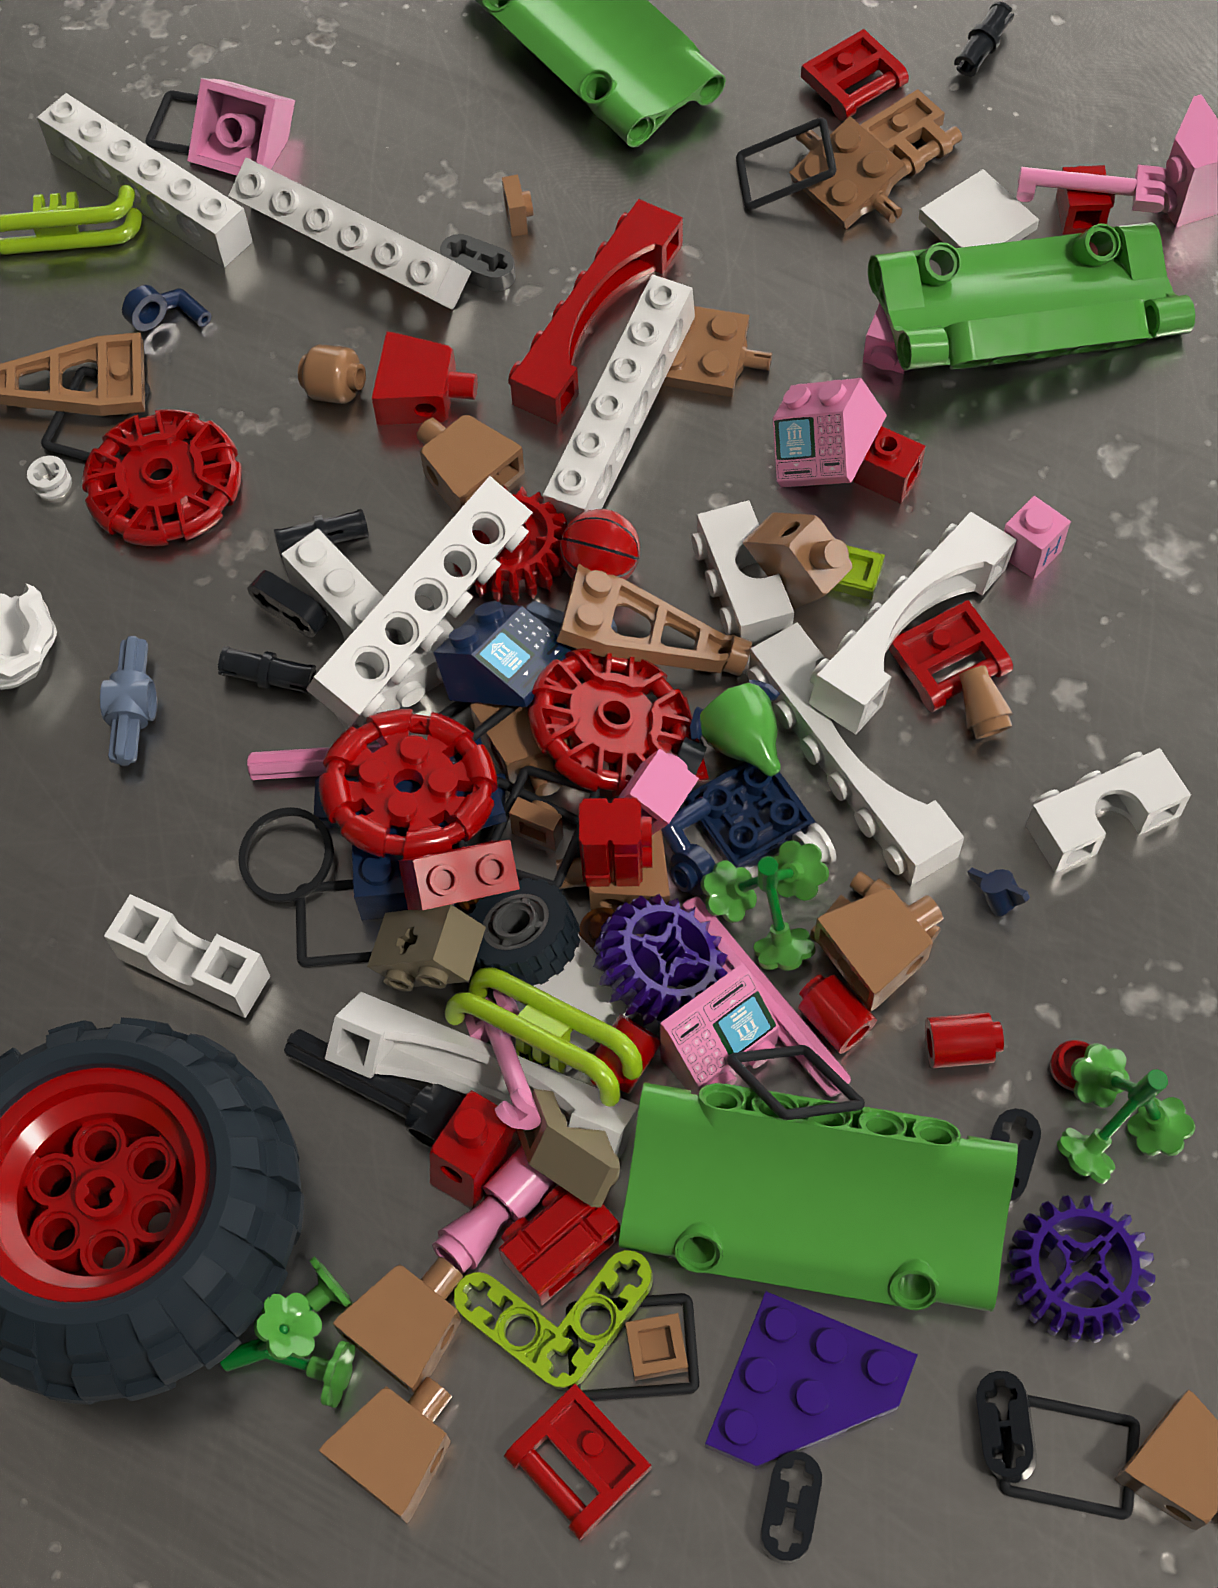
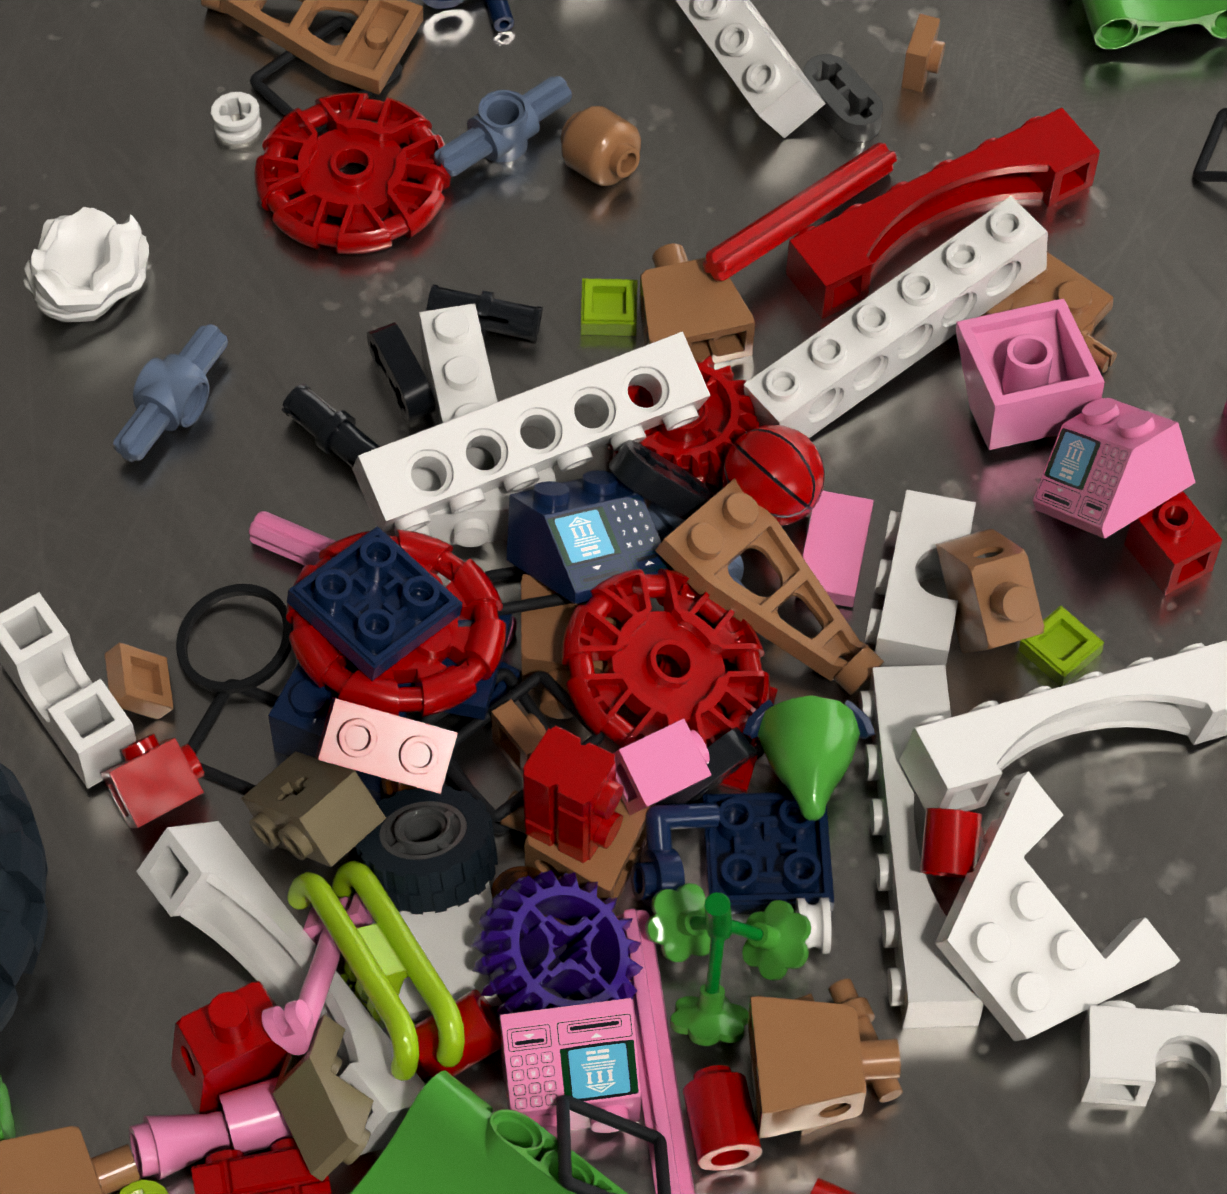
camera: 25 degrees right, 5 degrees down
black axle [284,1029,464,1148] -> none
red torso [372,331,478,425] -> none
red plate [888,600,1013,712] -> none
medium nougat cone [959,665,1013,739] -> none
dark blue piece [967,867,1030,917] -> none
none -> red brick [101,733,205,828]
none -> medium nougat plate [105,642,174,720]
none -> dark blue tile [287,526,463,681]
none -> sand blue axle [434,76,572,177]
none -> lime tile [581,278,638,336]
none -> black beam [609,440,713,520]
none -> red axle [702,143,897,281]
none -> bright pink tile [795,491,874,608]
none -> red piece [920,808,986,878]
none -> white wing [935,771,1180,1041]
none -> bright pink slope [956,298,1105,450]

